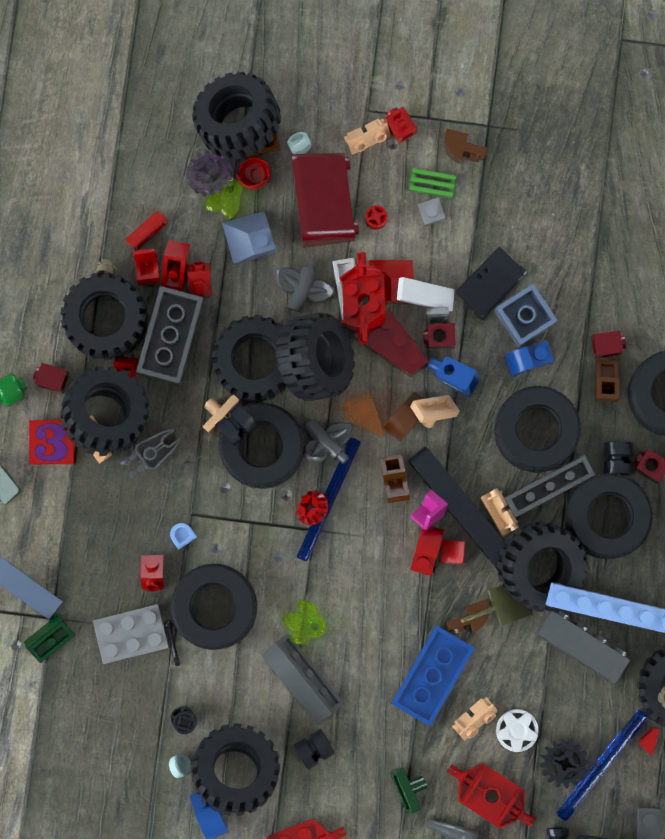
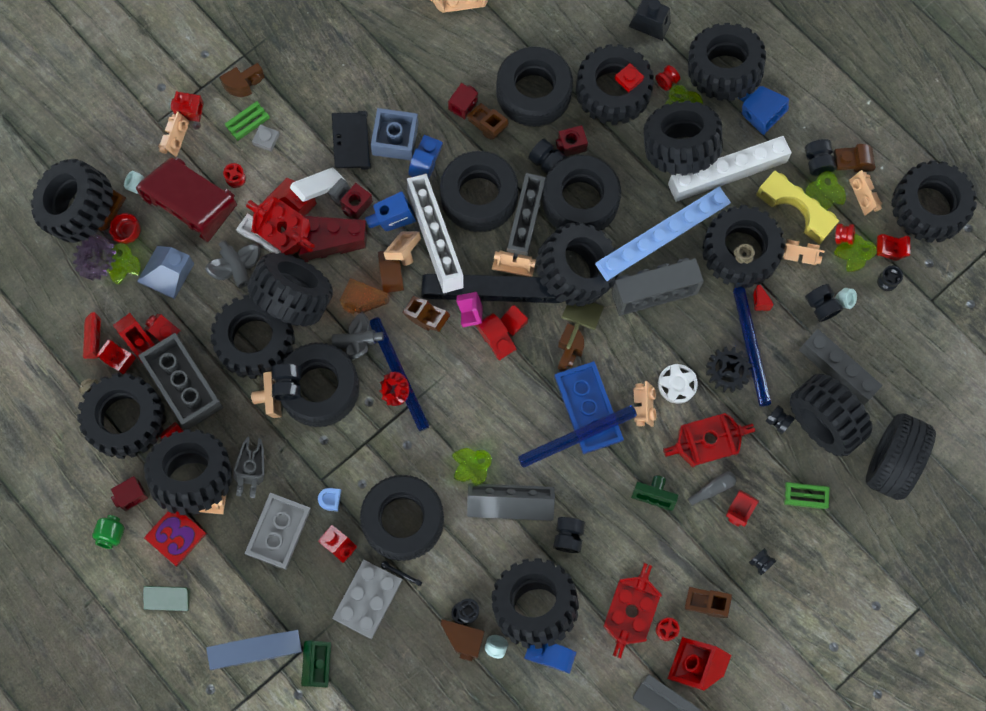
camera: 55 degrees left, 10 degrees down
none -> light grey plate [244,493,311,570]
none -> white brick [407,174,463,293]
none -> reddish brown slope [441,619,485,662]
none -> clear blue axle [518,405,637,468]

